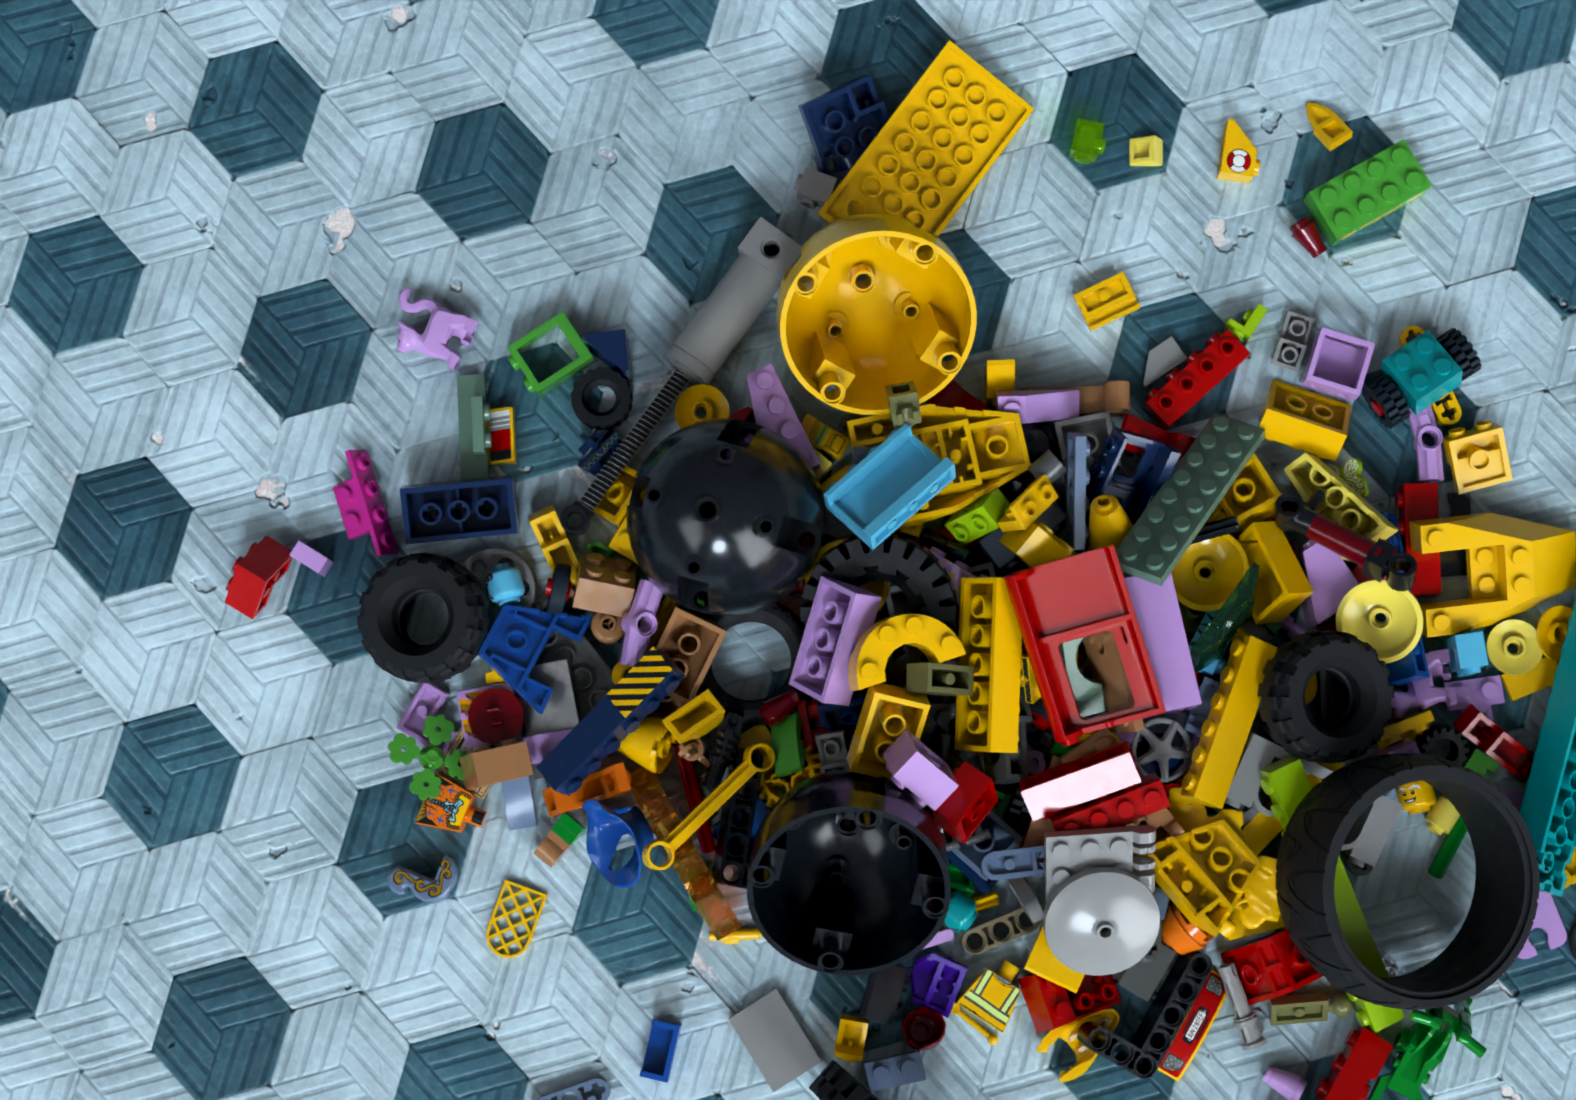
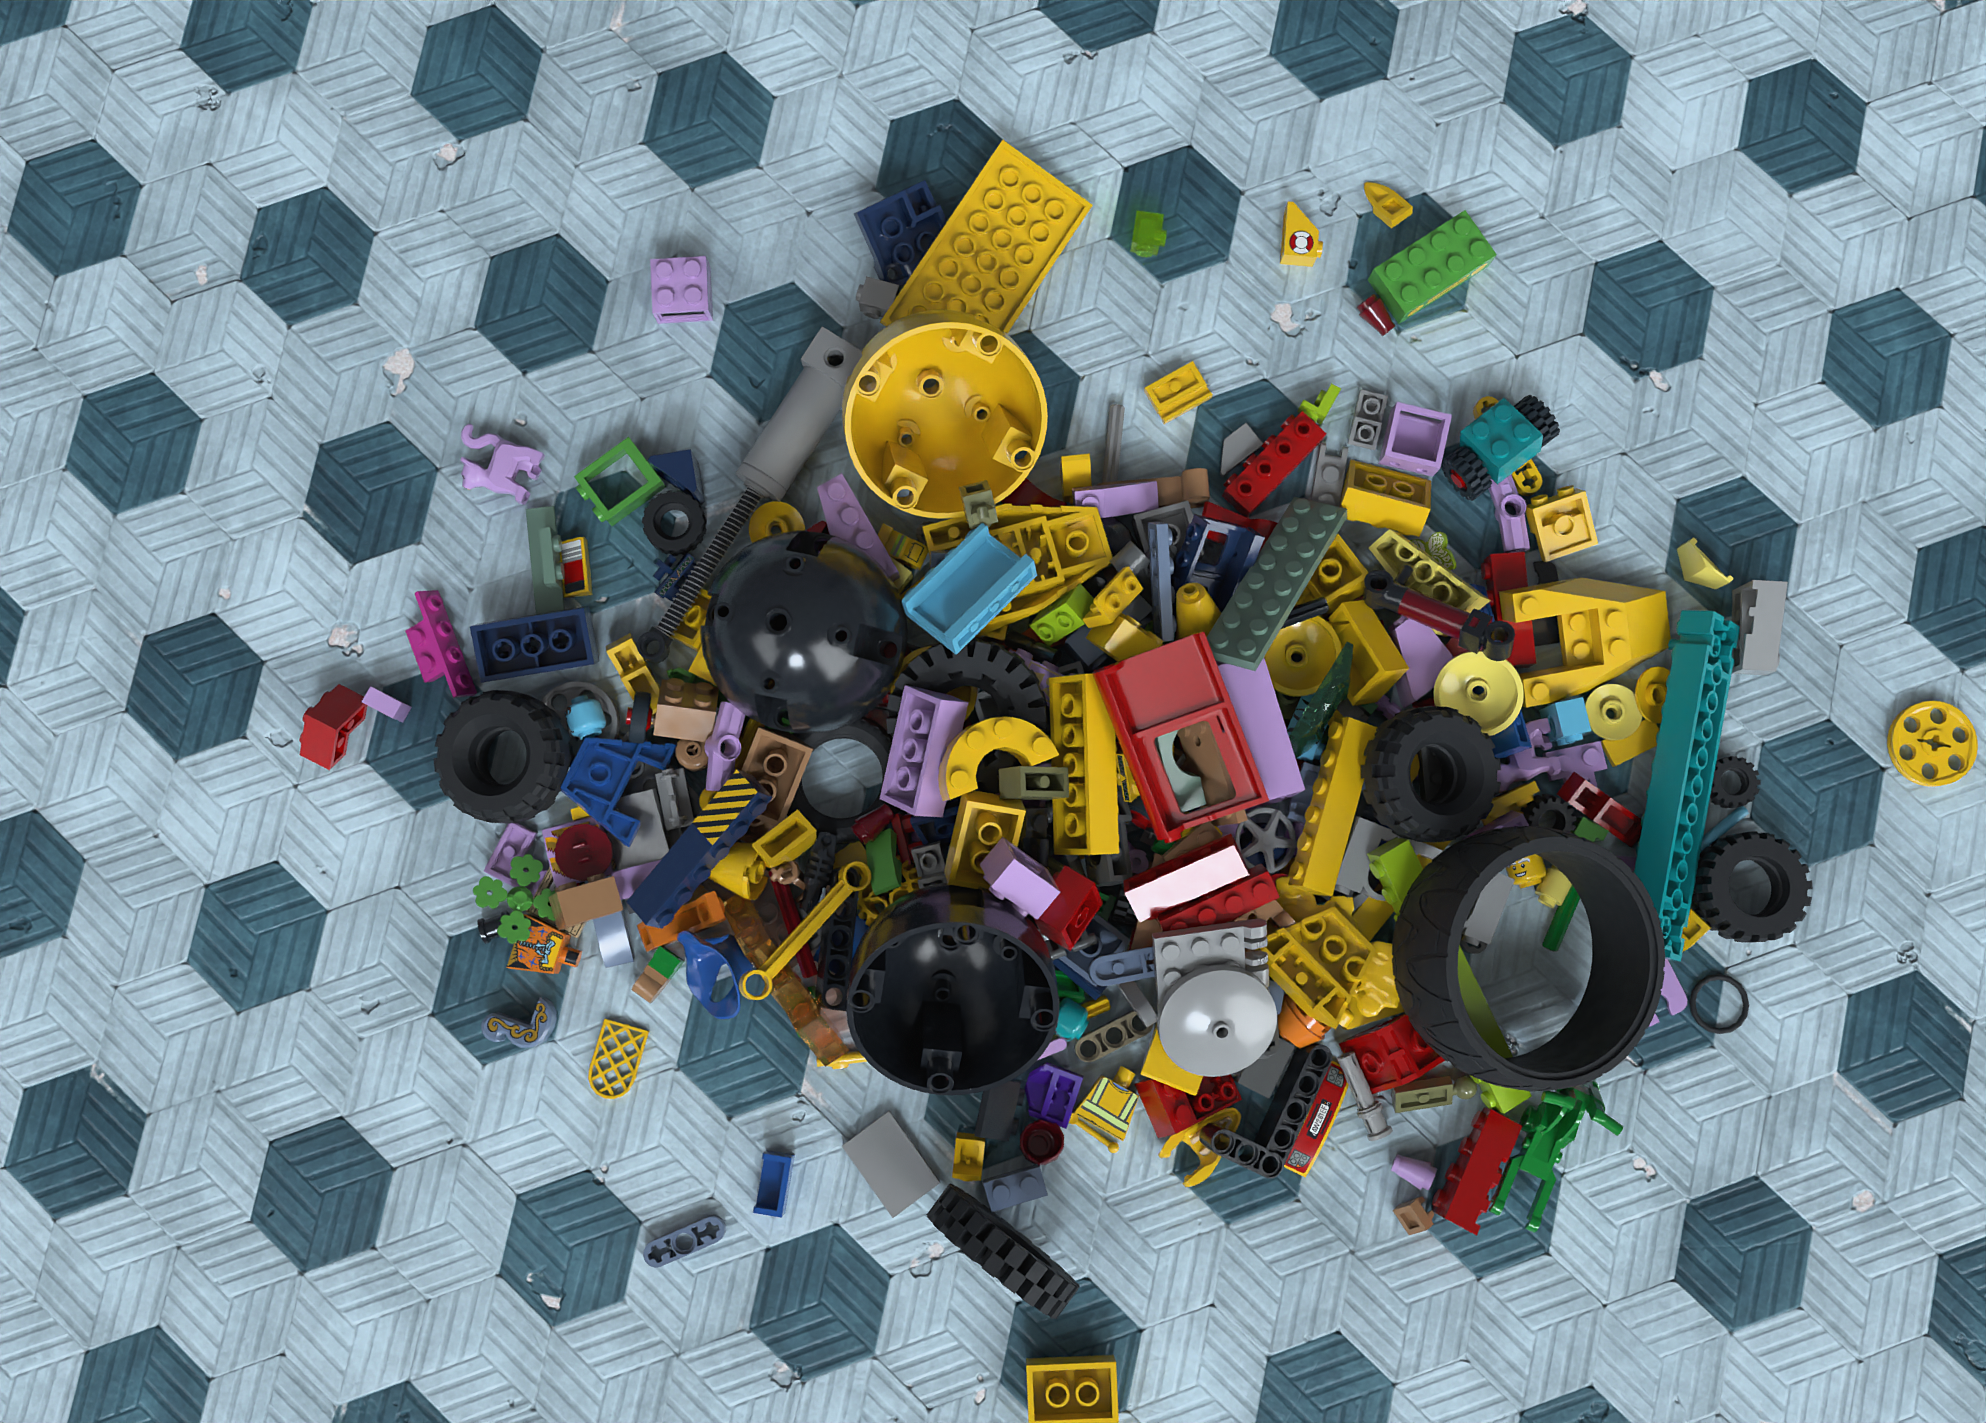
camera: 10 degrees left, 0 degrees up
light yellow slope [1129,135,1163,166] -> none
none -> black bush [477,911,514,944]
none -> lavender piece [650,256,713,324]
none -> light grey hinge [655,768,694,830]
none -> light grey axle [1102,404,1125,483]
none -> light grey hinge [1311,443,1348,507]

